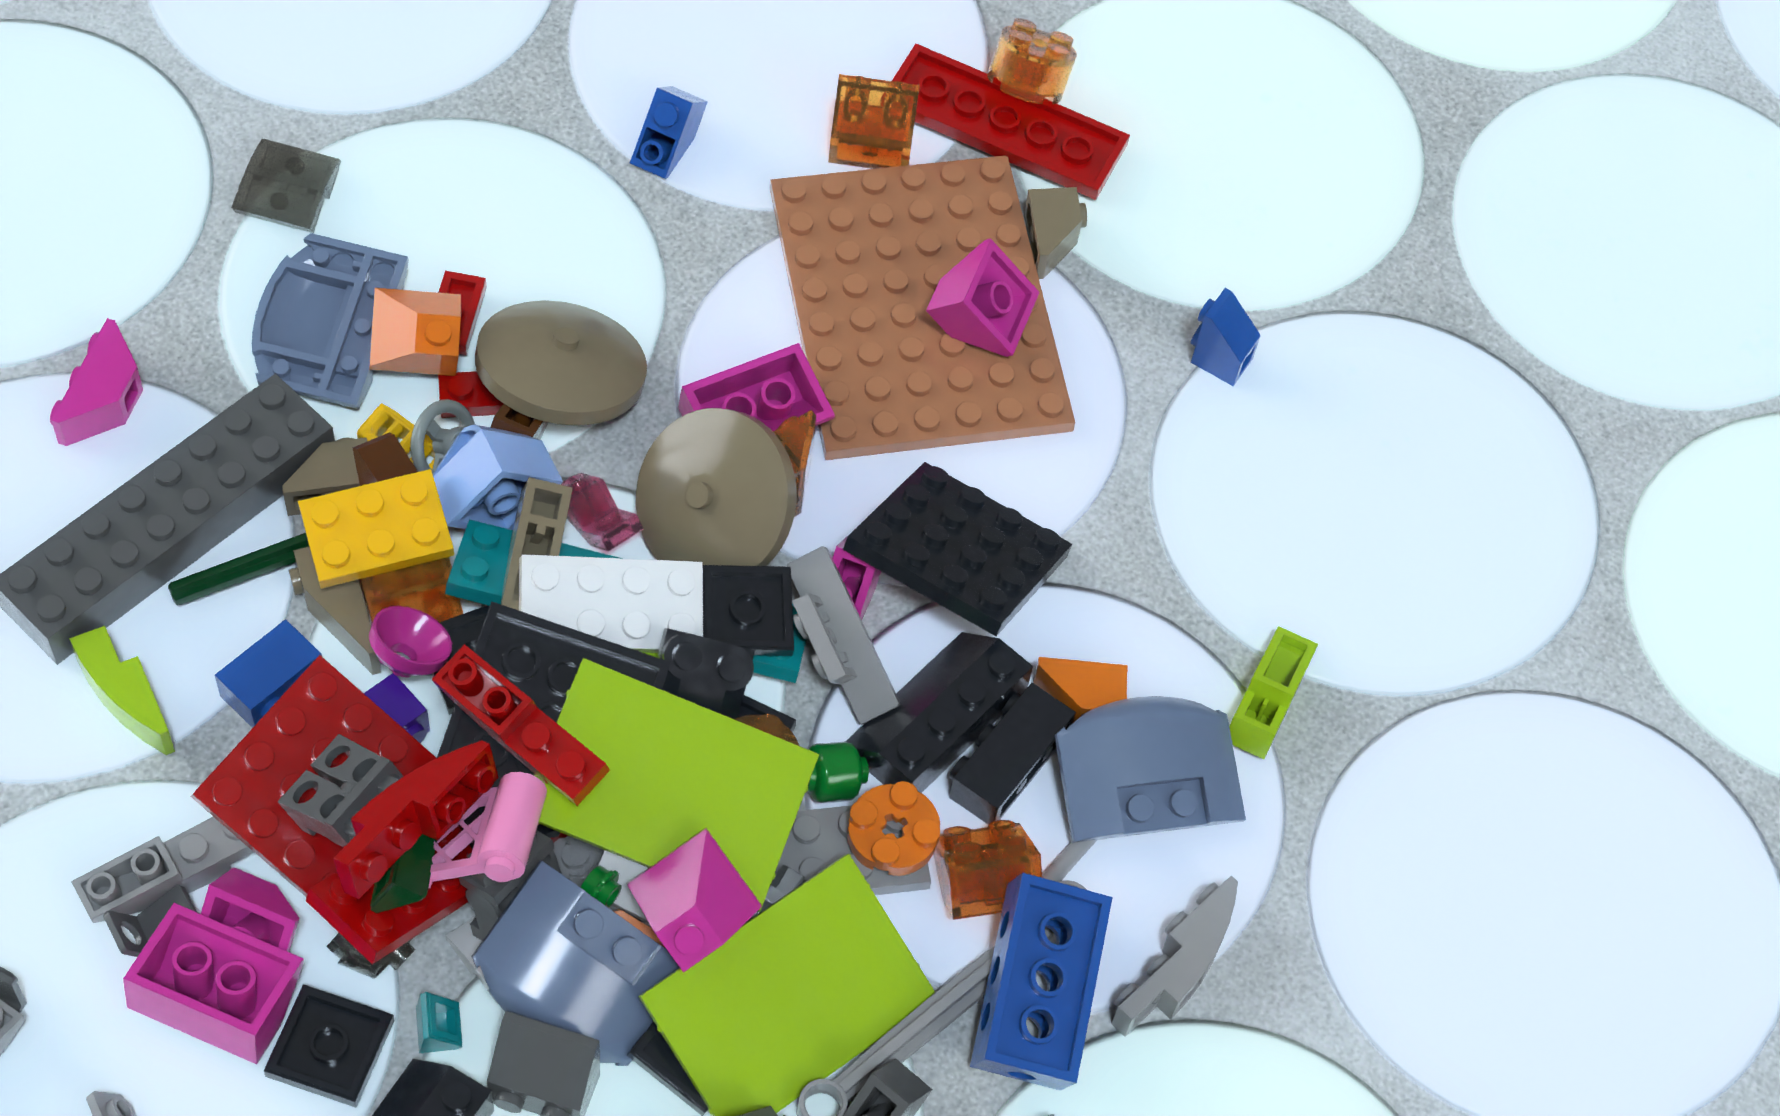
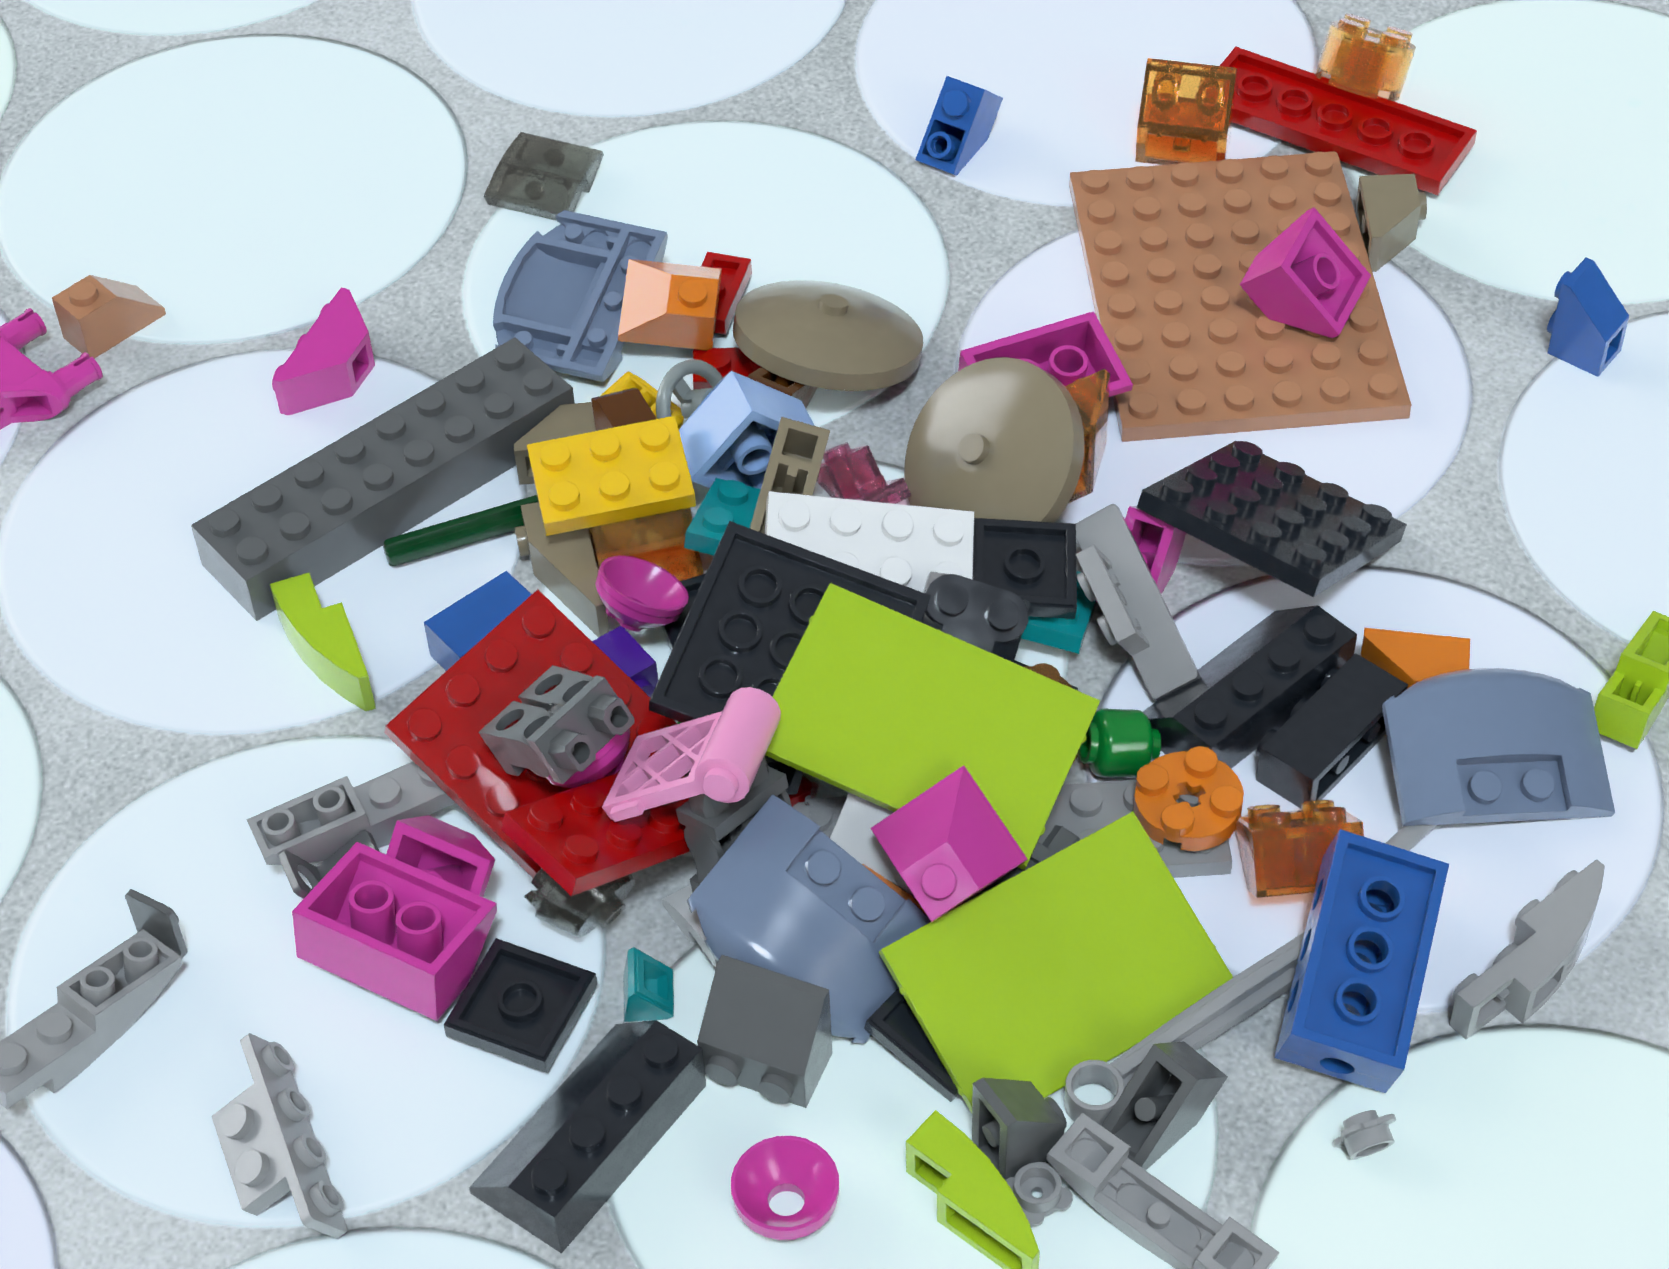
camera: 15 degrees right, 10 degrees down
red slope [333,741,499,899] -> none
dark green slope [370,834,437,913] -> none
red slope [432,644,610,806] -> none
green plate [581,865,622,908] -> none

